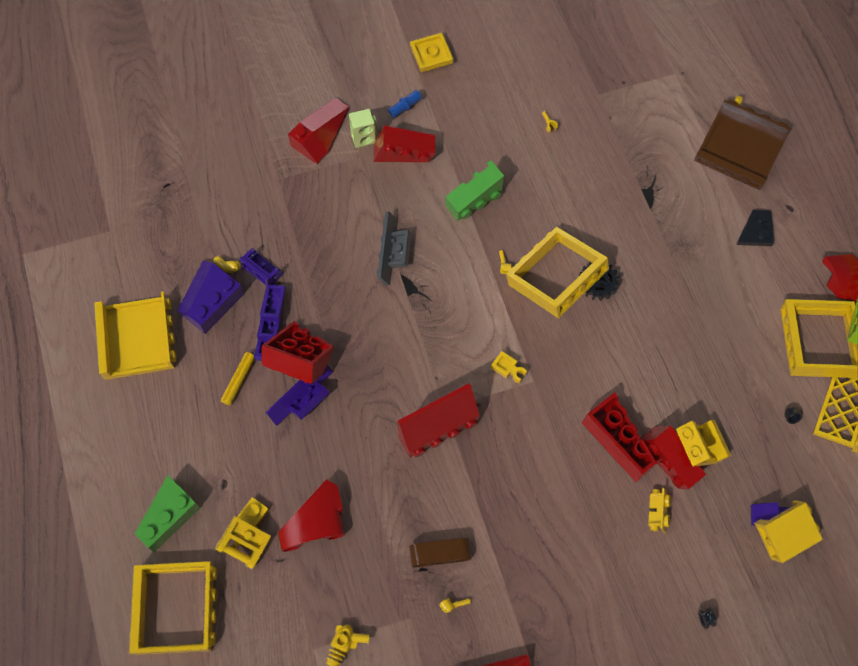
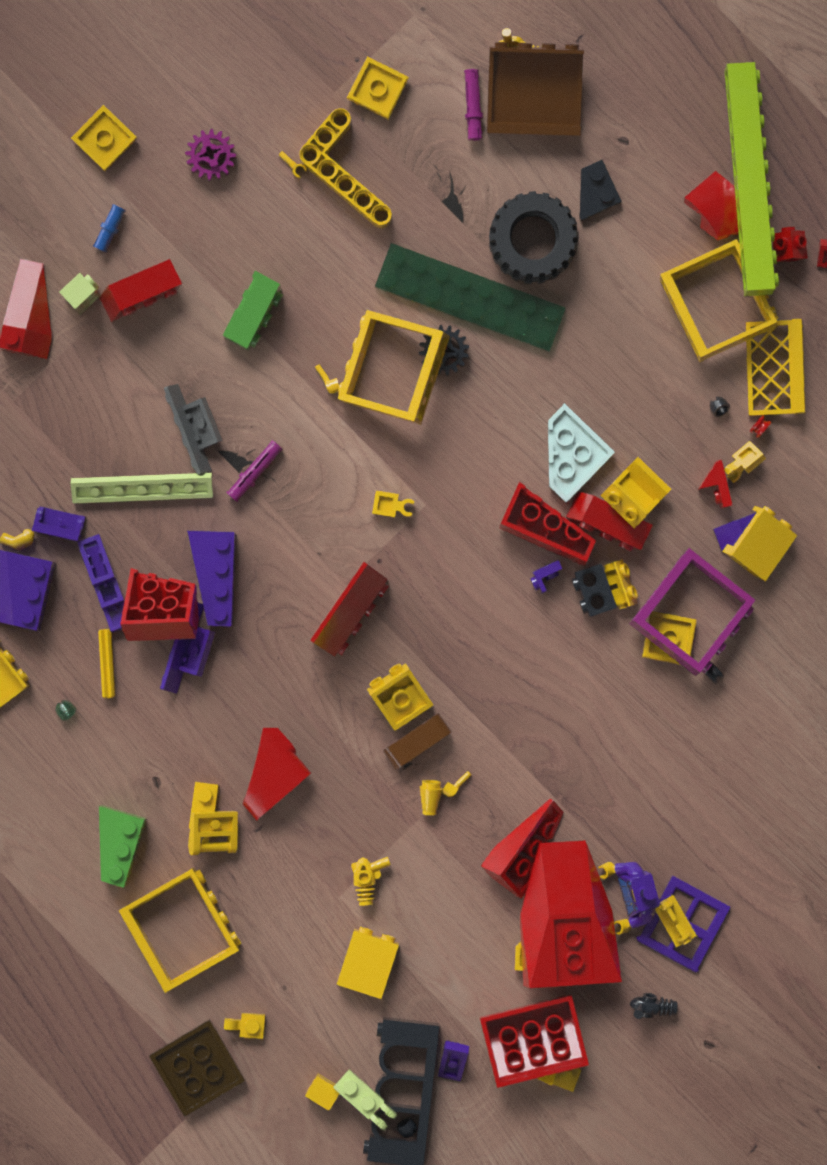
camera: 25 degrees left, 20 degrees up
none -> clear green hinge [55,700,76,721]
none -> yellowish green plate [70,473,213,503]
none -> magenta gear [185,129,236,181]
none -> dark purple wedge [187,531,236,627]
none -> magenta pin [226,440,283,502]
none -> yellow beam [299,108,392,228]
none -> yellow plate [347,56,409,120]
none -> yellow plate [367,663,433,731]
none -> clear green plate [375,243,566,352]
none -> yellow cone [419,780,443,816]
none -> magenta pin [464,69,483,141]
none -> black tyre [489,191,579,284]
none -> dark purple bracket [530,560,562,593]
none -> light aqua plate [548,403,615,503]
none -> black brick [572,563,617,617]
none -> magenta window [629,548,755,676]
none -> yellow plate [642,611,697,665]
none -> red slope [698,460,732,509]
none -> yellow plate [724,441,766,483]
none -> red bush [749,415,771,438]

